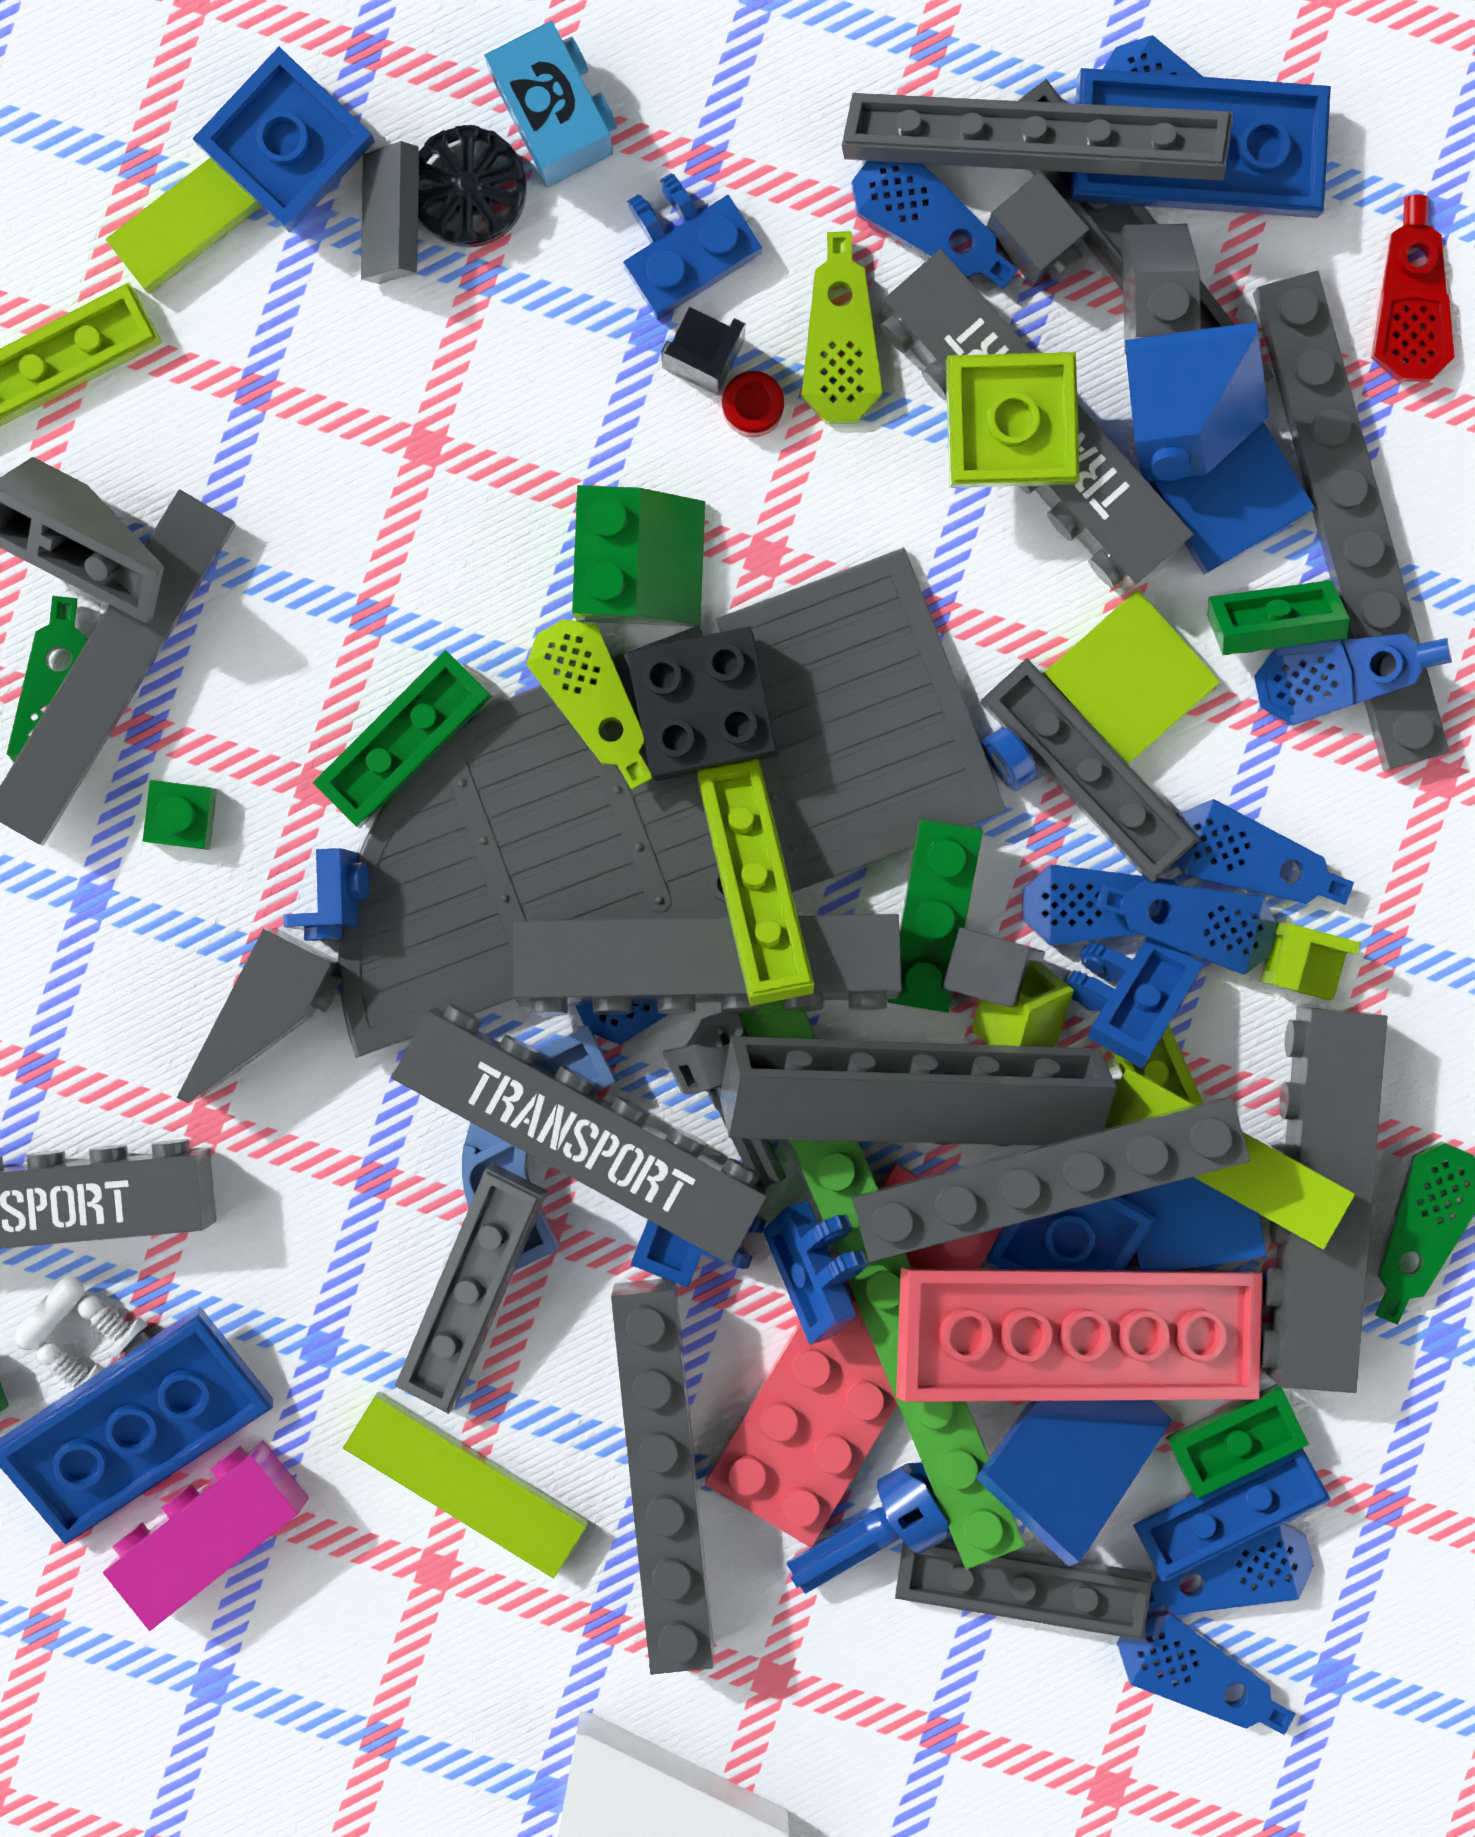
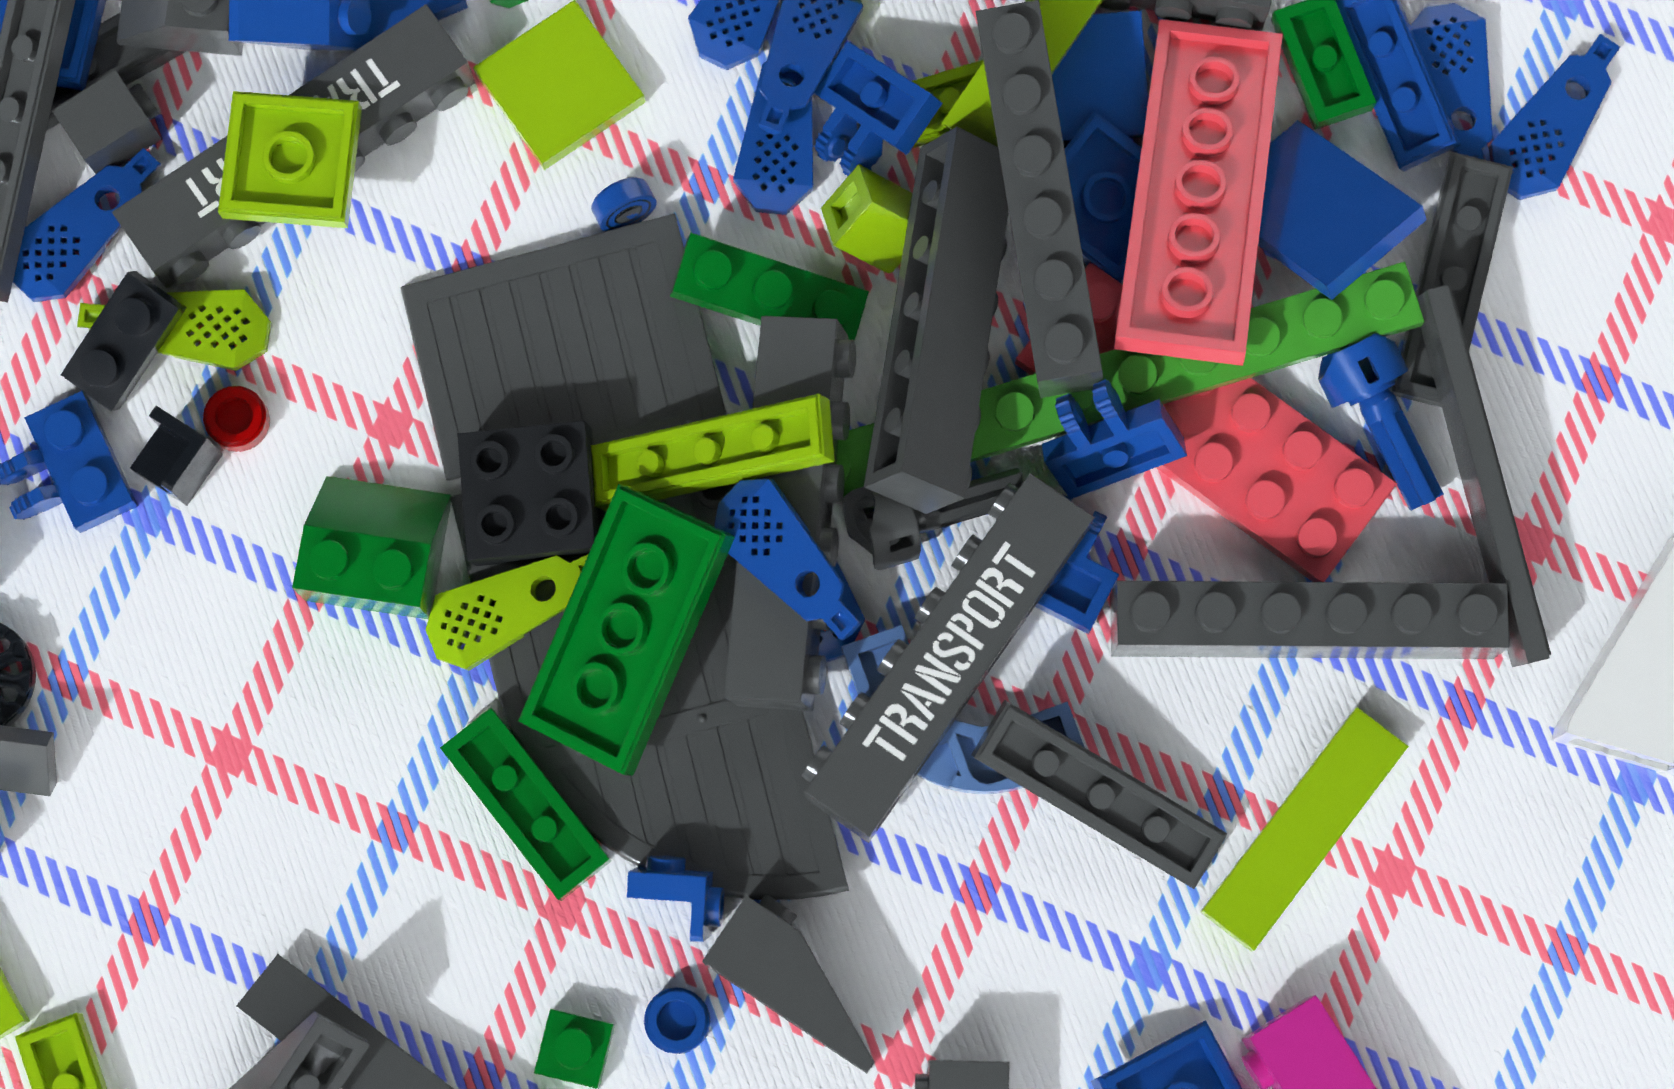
camera: 80 degrees left, 10 degrees down
panel [943,927,1046,1008] -> none
dark grey tile [980,658,1199,882] -> none
none -> black plate [60,271,187,412]
none -> green tile [518,484,735,776]
none -> blue tile [644,987,710,1054]
none -> blue piece [714,479,860,640]
none -> dark grey tile [1417,284,1551,667]

